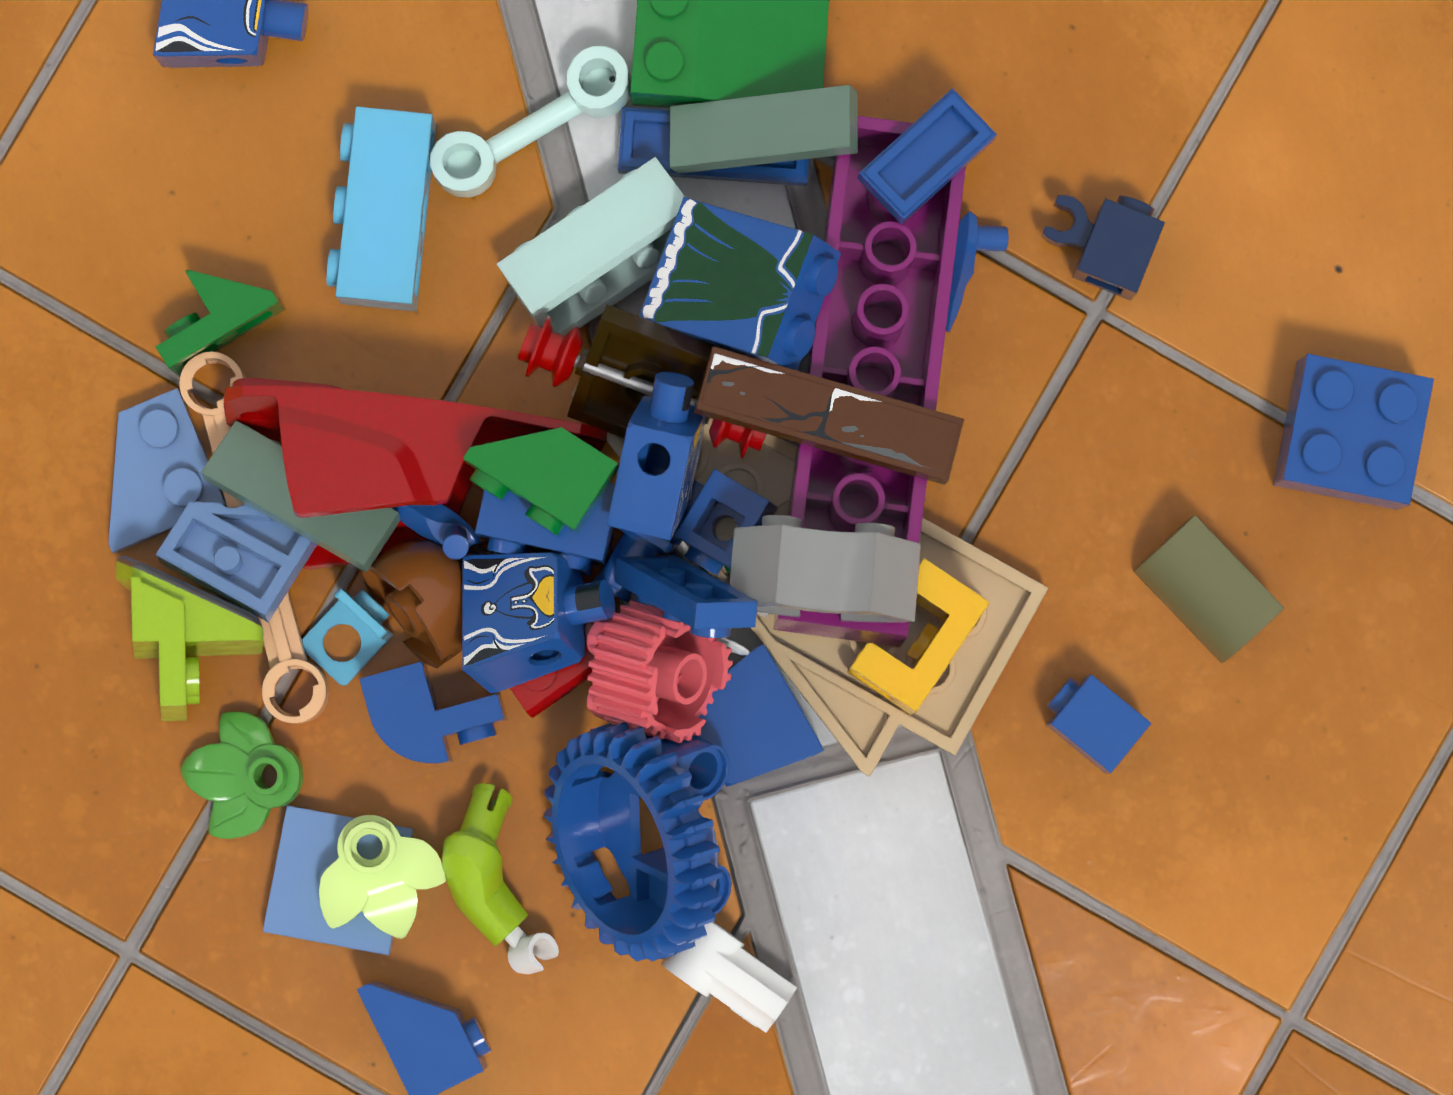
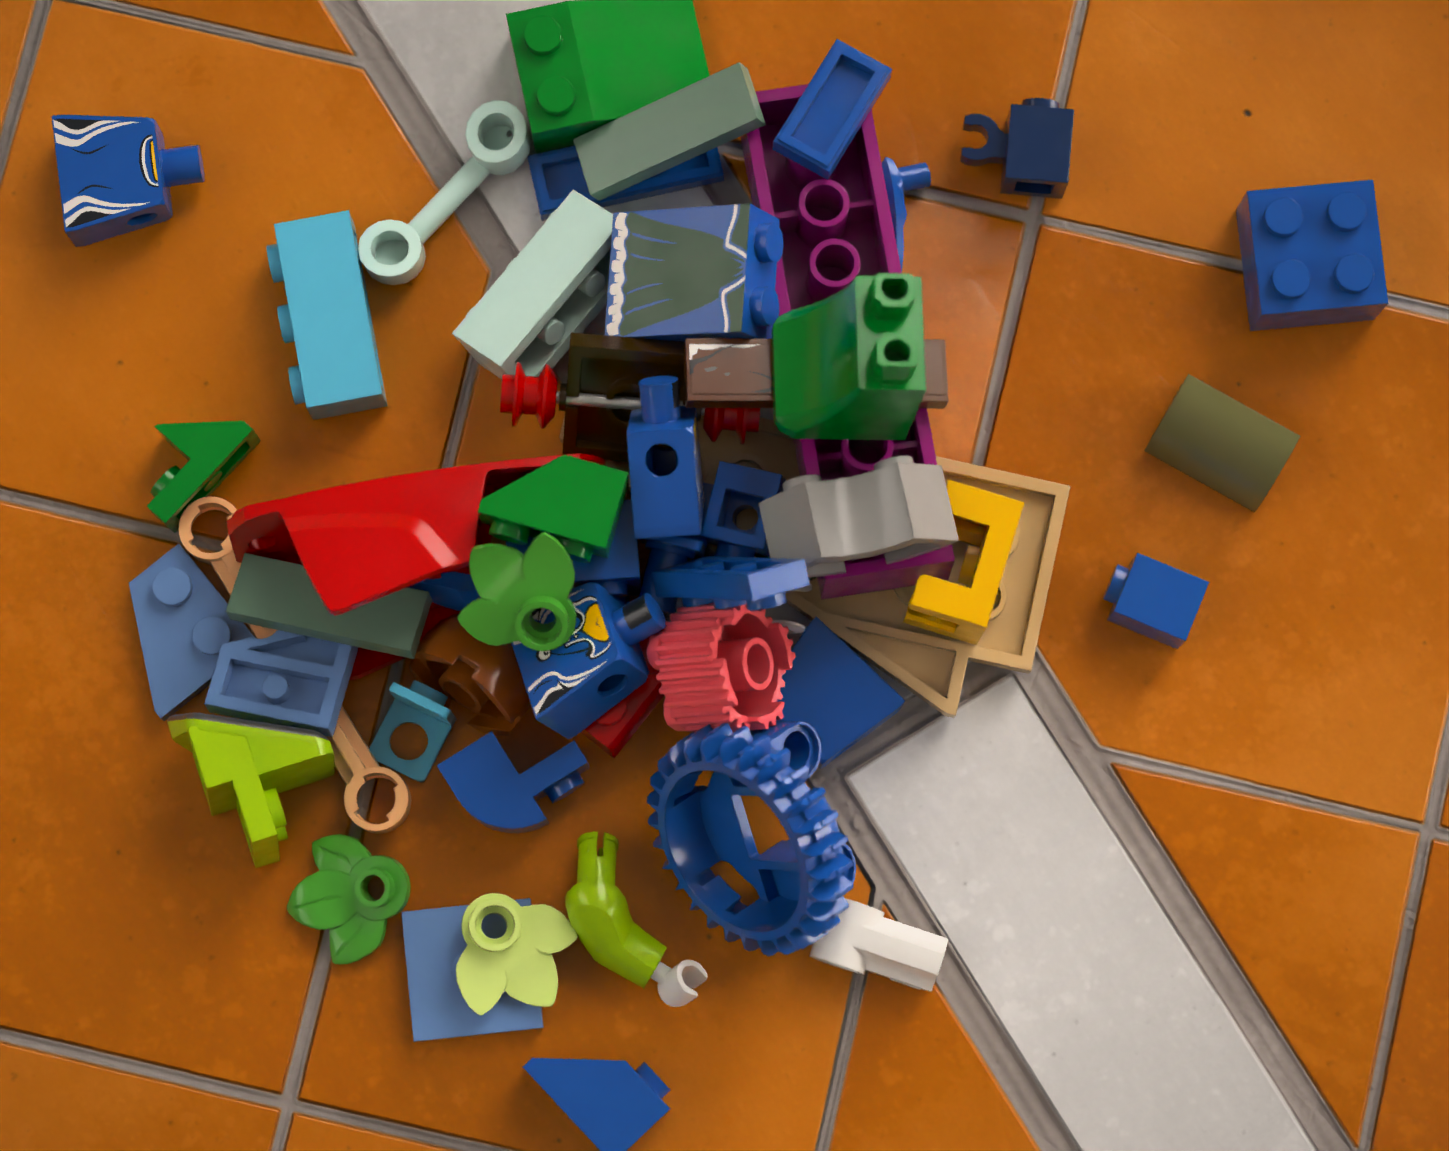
camera: 20 degrees left, 5 degrees down
none -> bright green plate [457,533,576,651]
none -> green hips [771,273,926,440]

